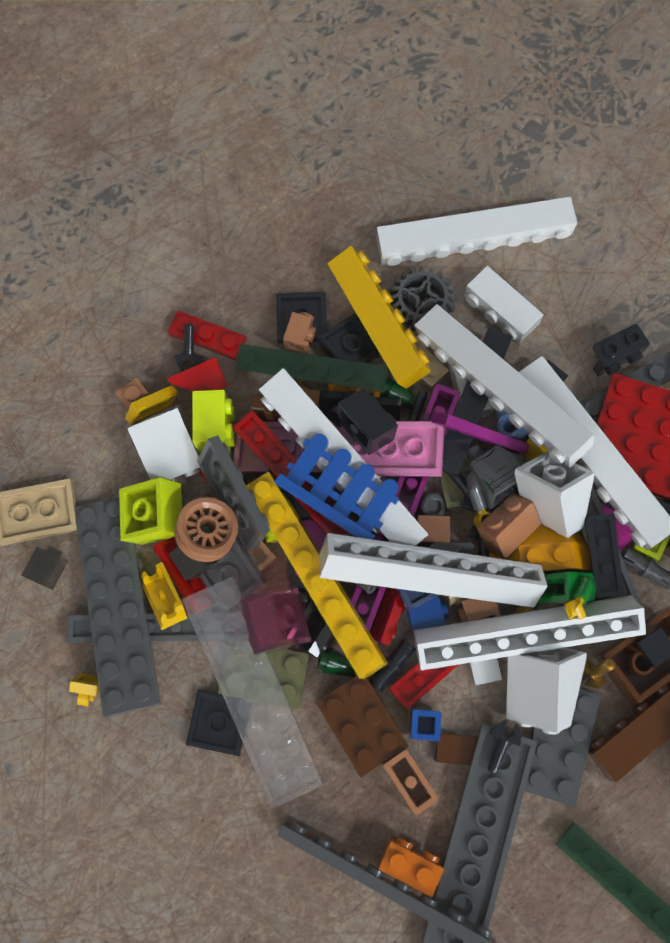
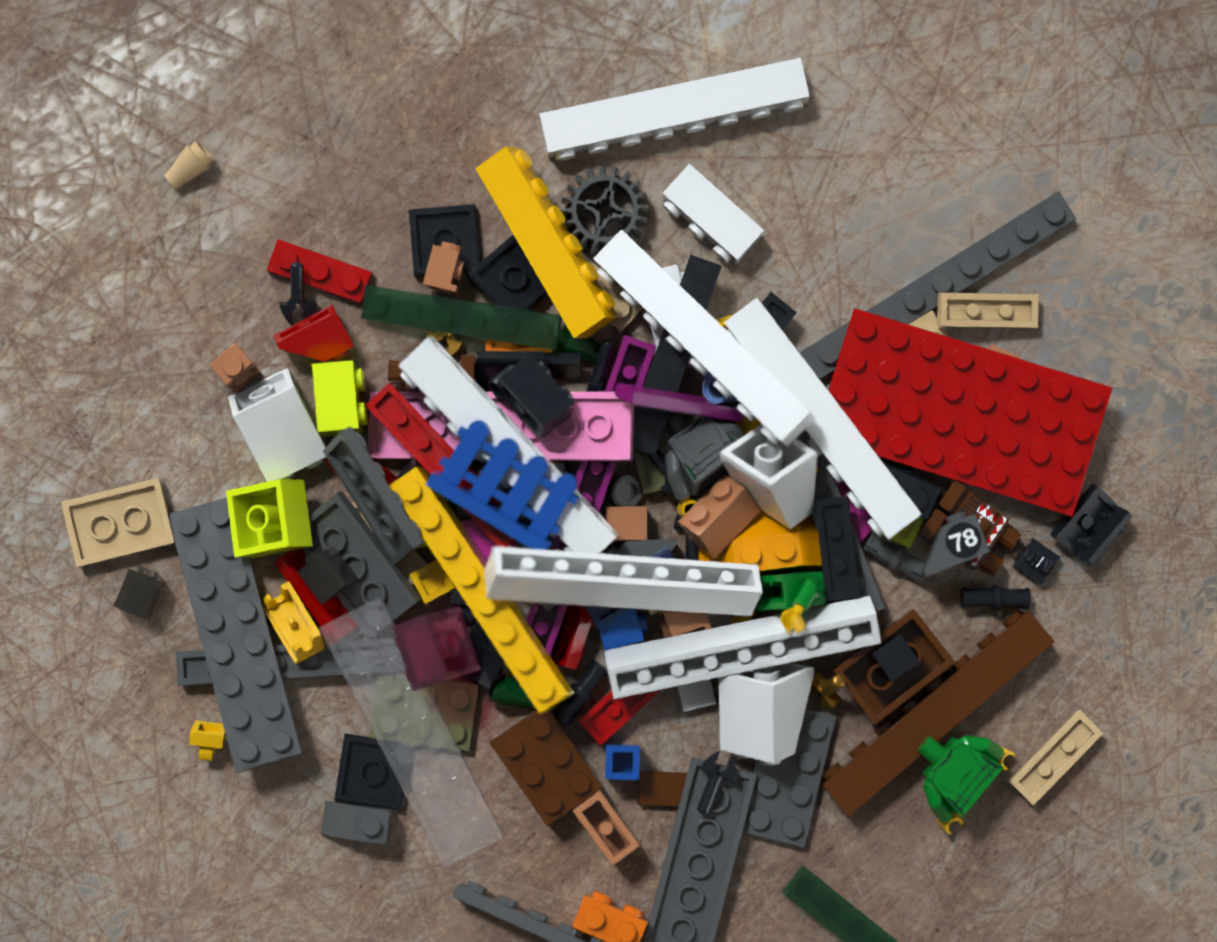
camera: 10 degrees left, 10 degrees up
yellow tile [125,385,178,425] -> none
nougat wheel [175,497,238,562] -> none
black bracket [592,324,650,377] -> none
none -> tan cone [164,141,214,189]
none -> dark grey slope [321,800,393,844]
none -> yellow tile [408,559,455,604]

